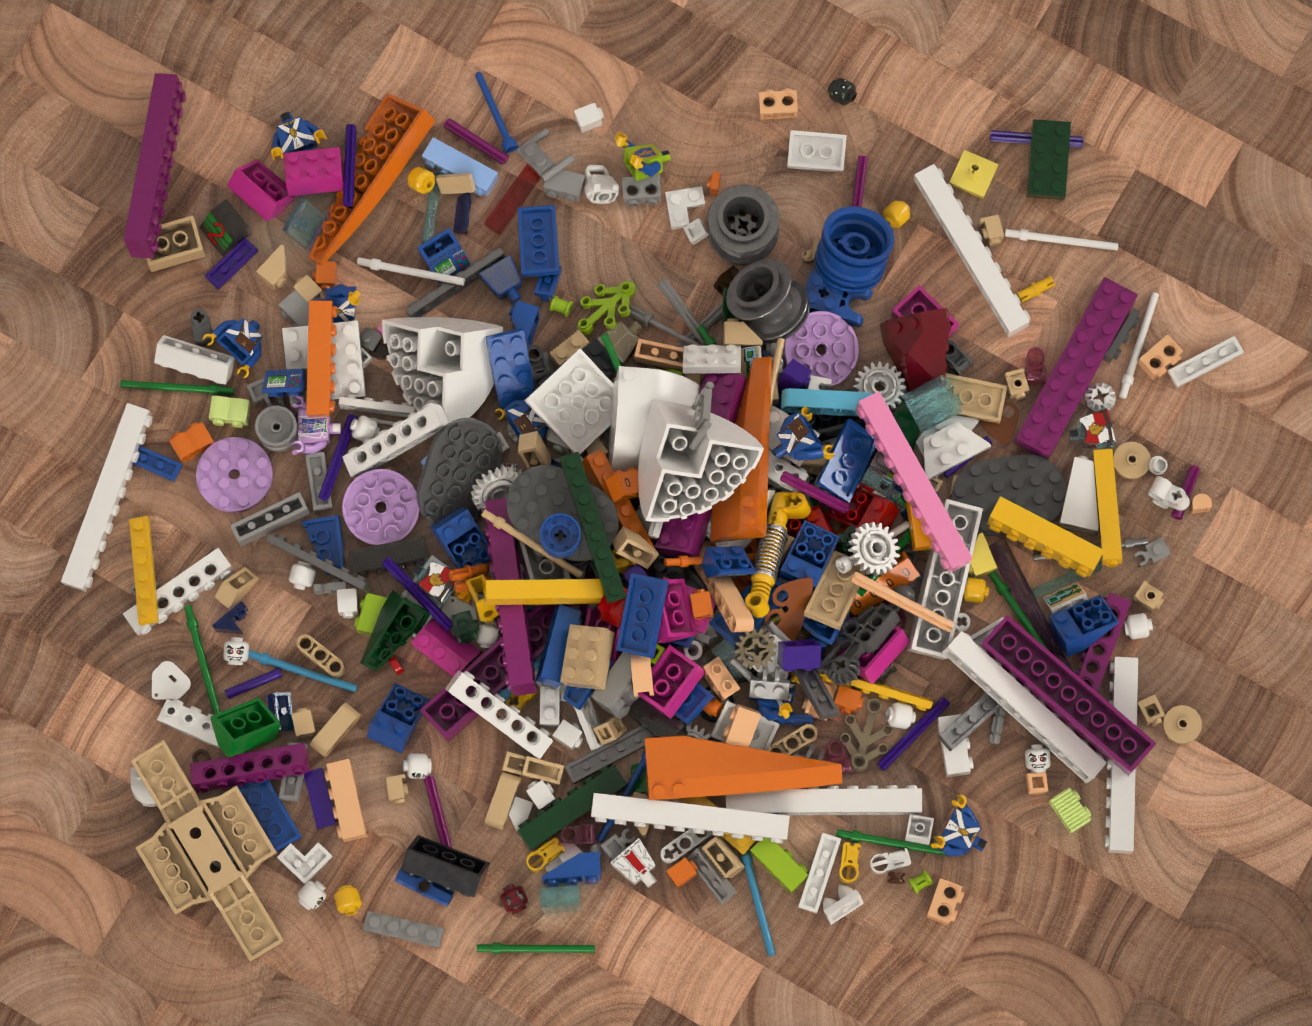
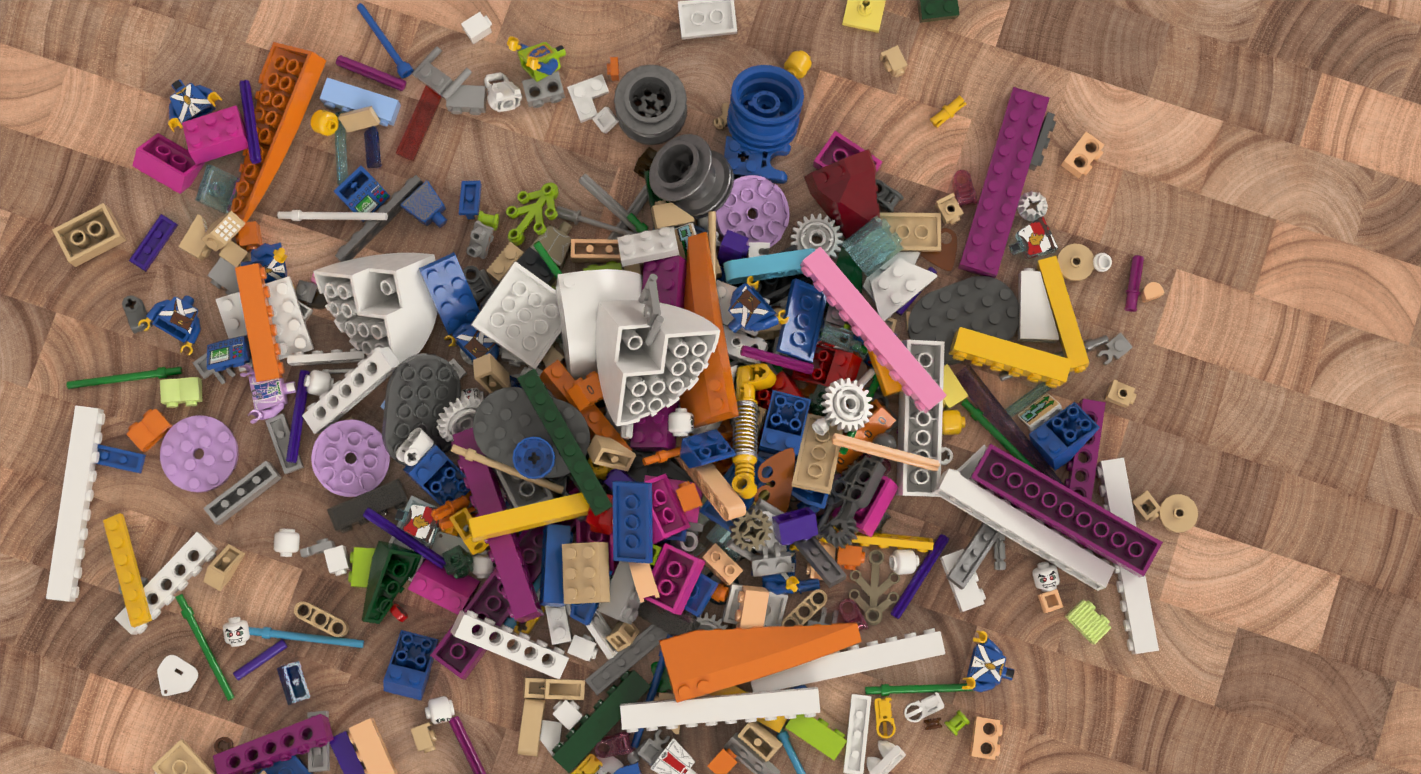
camera: 15 degrees left, 5 degrees up
magenta brick [124,73,186,259] -> none
white brick [154,335,235,385] -> none
white brick [157,698,222,750] -> none
clear smoke slope [199,199,252,256] -> none
green slope [210,697,281,758] -> none
clear blue slope [212,601,249,634] -> none
light grey wheel [255,405,298,453] -> none
flat silver plate [266,534,372,593] -> none
tan brick [291,708,317,739] -> none
blue wing [301,515,346,575] -> none
tan beam [310,703,361,758] -> none
blue slope [509,300,541,348] -> none
blue plate [518,205,560,278] -> none
white beam [661,829,713,864] -> none
magenta axle [852,155,868,207] -> none
white piece [905,814,934,845] -> none
white brick [914,164,1030,338] -> none
white bar [1005,229,1118,251] -> none
white bar [1119,292,1159,399] -> none
white head [1124,613,1153,640] -> none
white piece [1148,476,1190,511] -> none
white plate [1167,336,1244,388] -> none
none -> tan slope [201,211,245,252]
none -> white piece [396,428,434,466]
none -> light grey hips [466,220,494,259]
none -> white head [668,408,694,437]

